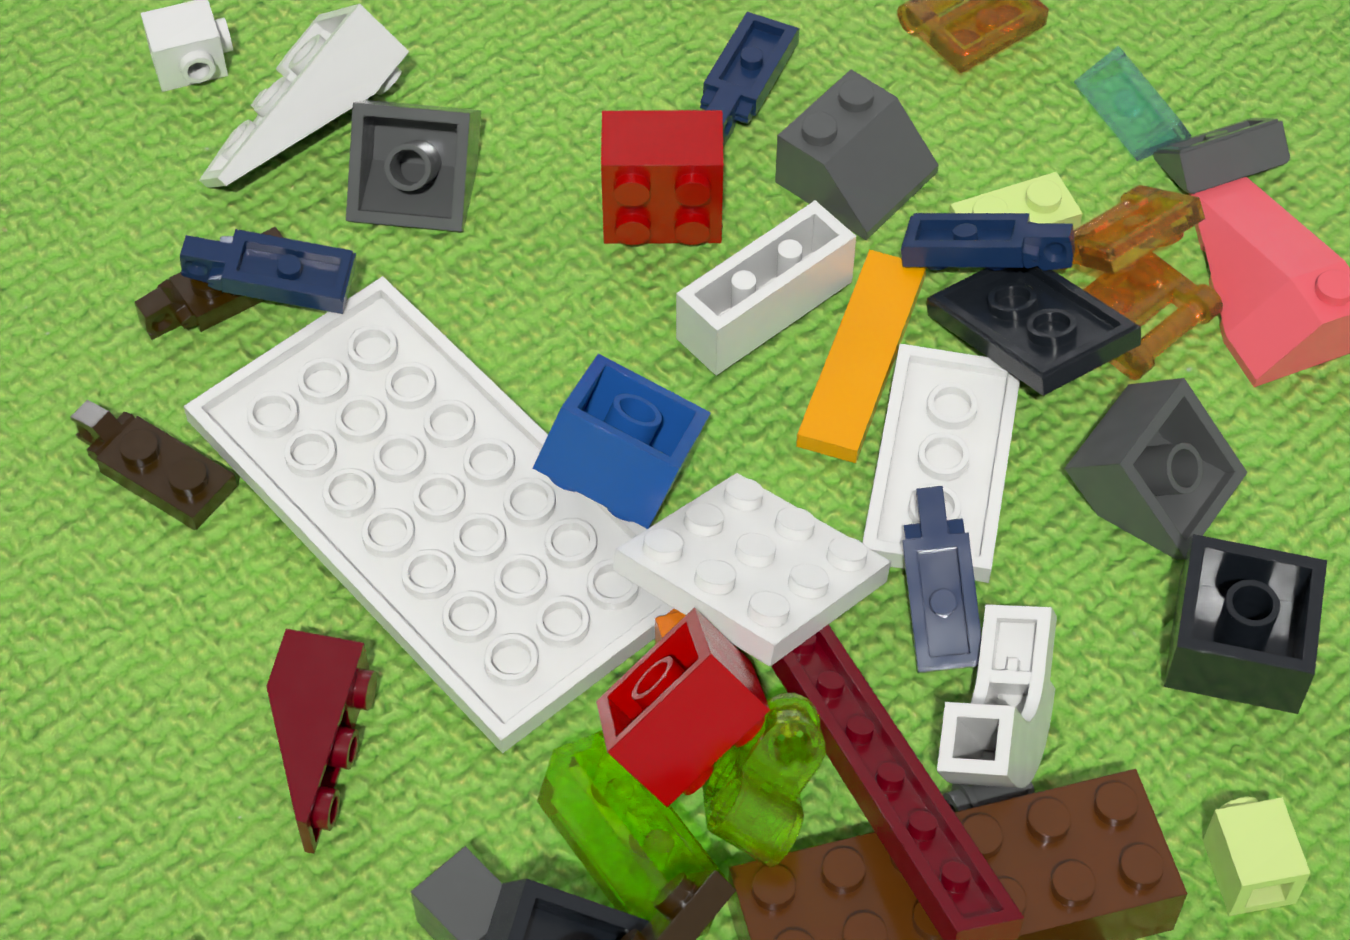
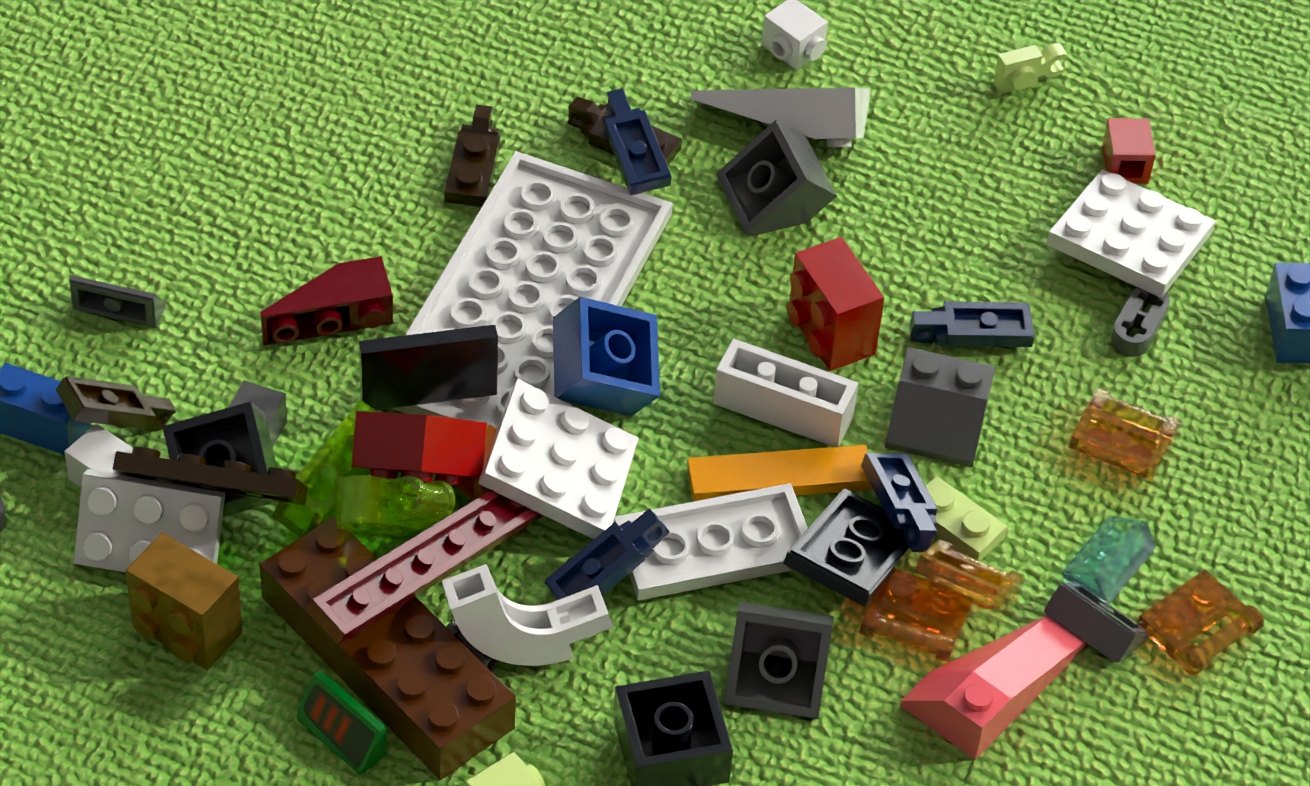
camera: 60 degrees right, 5 degrees down
none -> black tile [359,325,498,411]
none -> clear orange plate [1138,569,1264,676]

